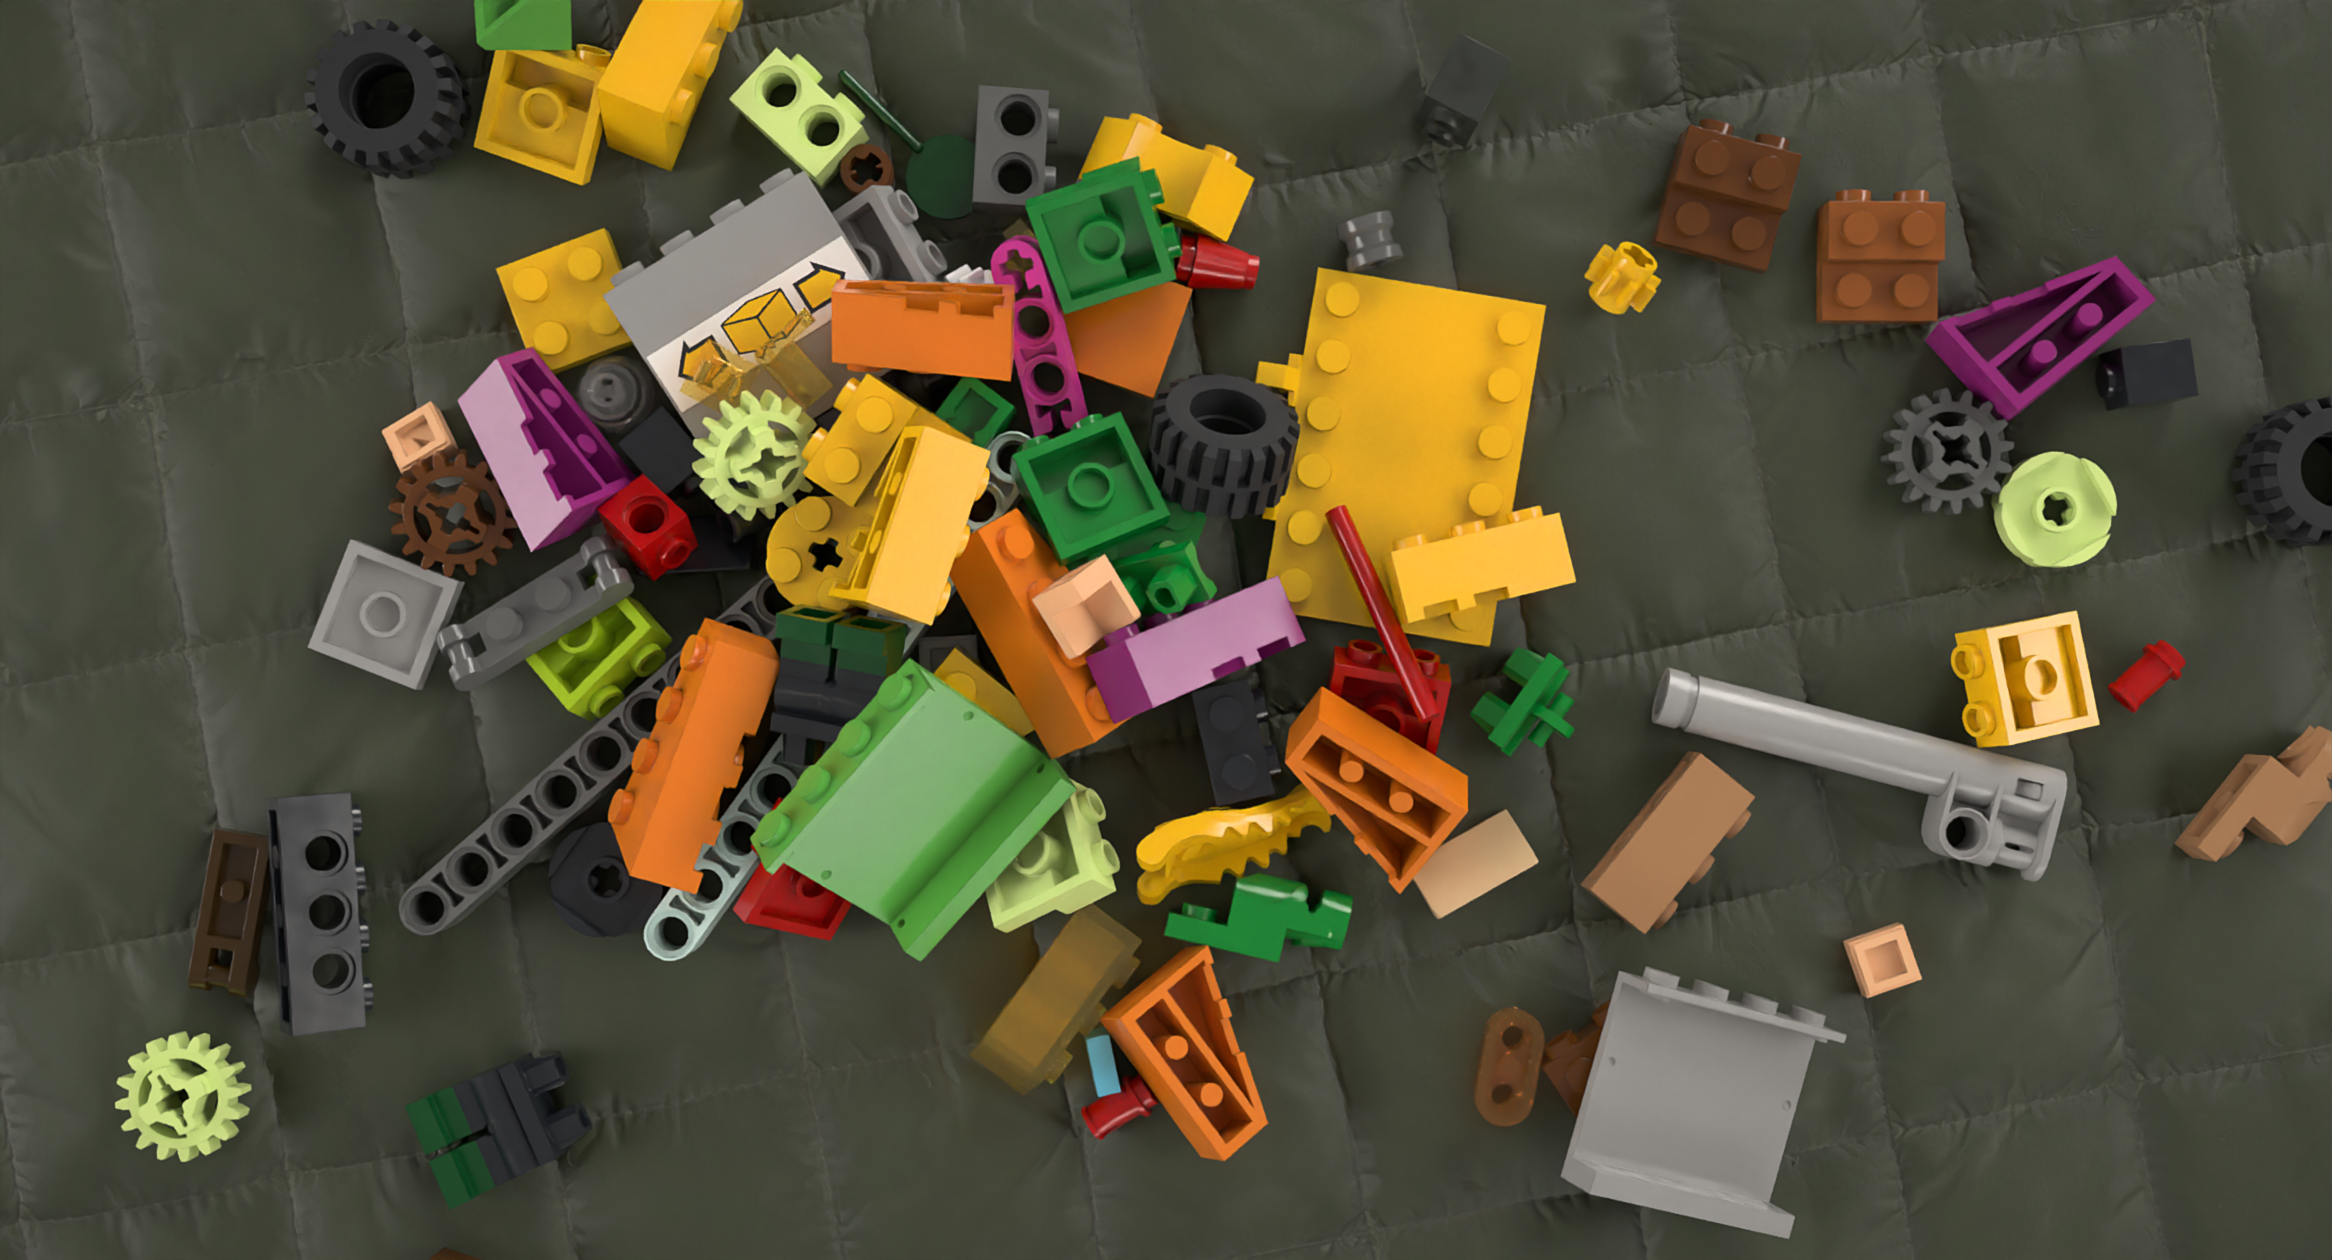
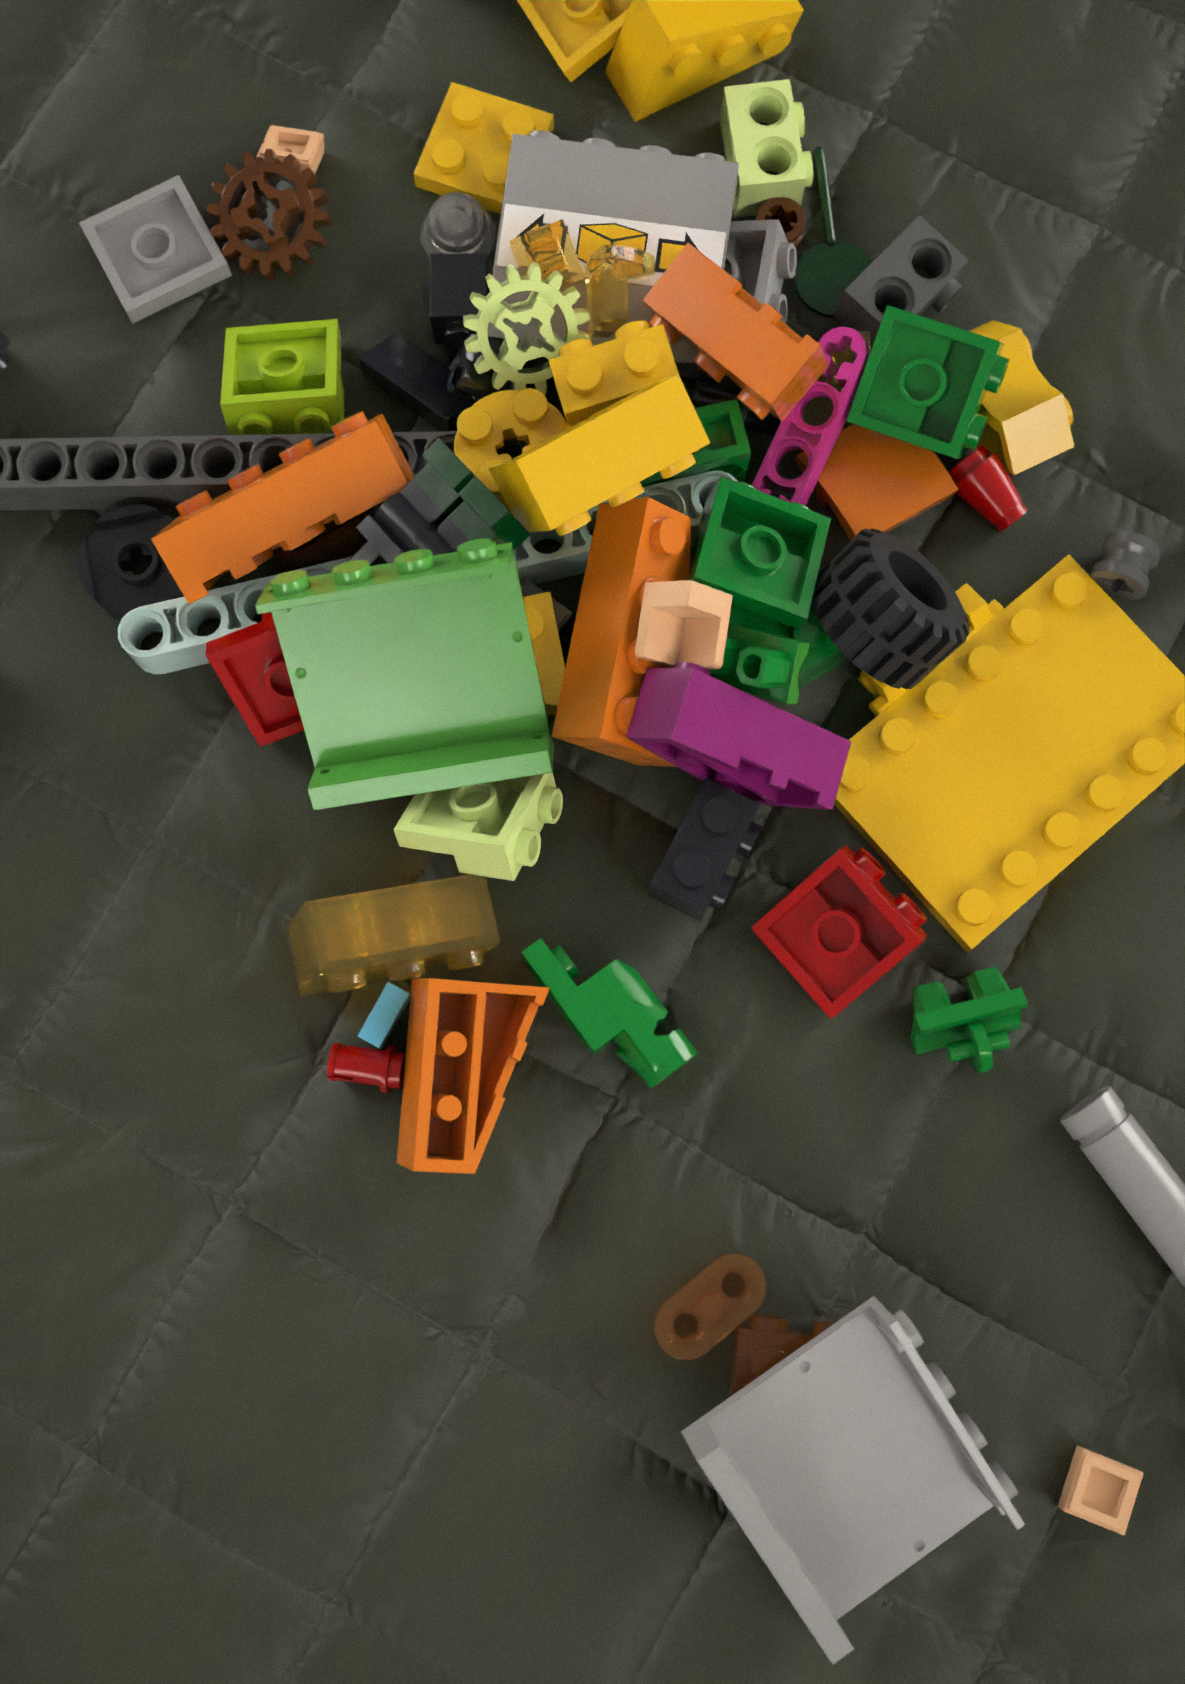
camera: 40 degrees right, 10 degrees down
dark grey plate [436,534,634,691] -> none
magenta wedge [458,347,636,552] -> none
red brick [597,474,698,582] -> none
yellow animal [1136,783,1332,905] -> none
orange wedge [1285,686,1468,894] -> none
red bar [1325,505,1441,724] -> none
yellow wedge [1381,506,1576,624] -> none
tan slope [1413,809,1539,919] -> none
medium nougat brick [1581,751,1755,934] -> none

